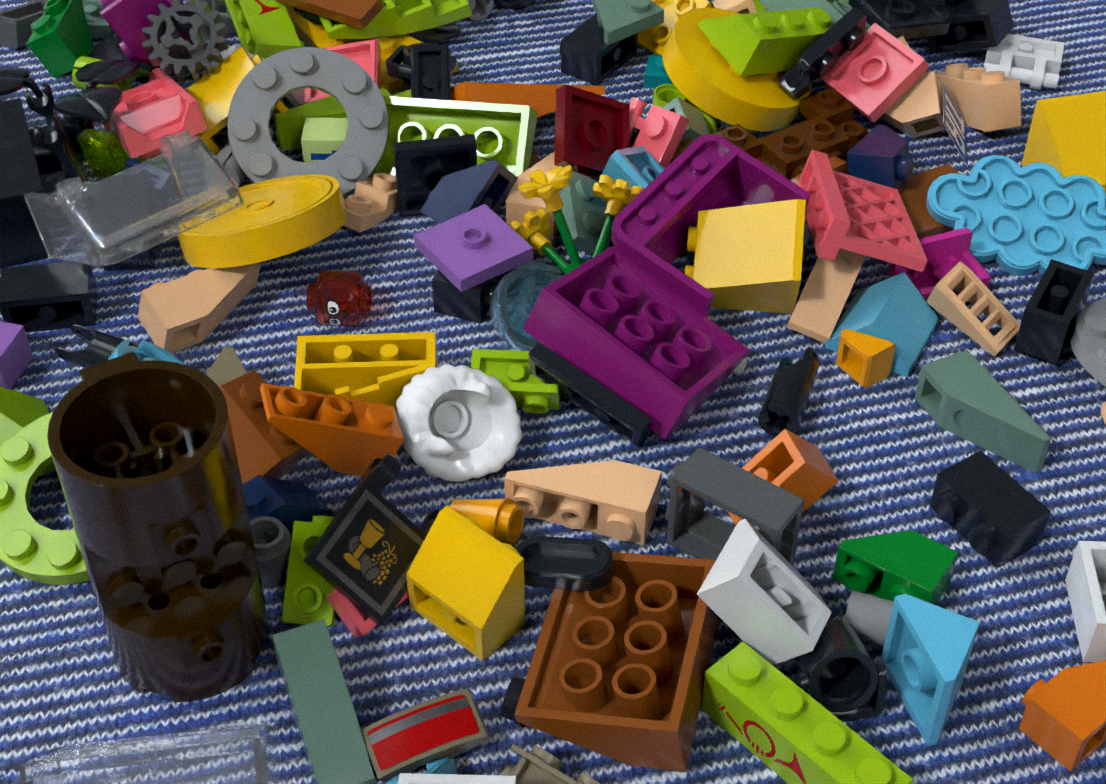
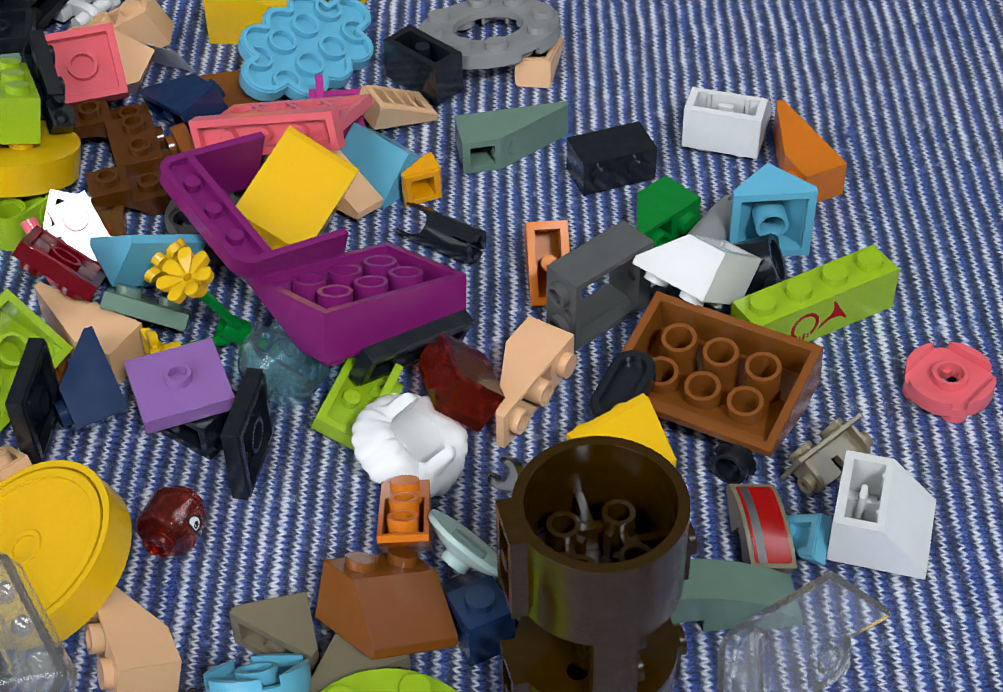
camera: 75 degrees left, 0 degrees up
yellow wedge [294,332,438,412] -> none
light orange cone [450,498,524,544] -> none
none -> black plate [220,367,275,500]
none -> clear red brick [418,331,505,433]
none -> light aqua dish [428,509,498,577]

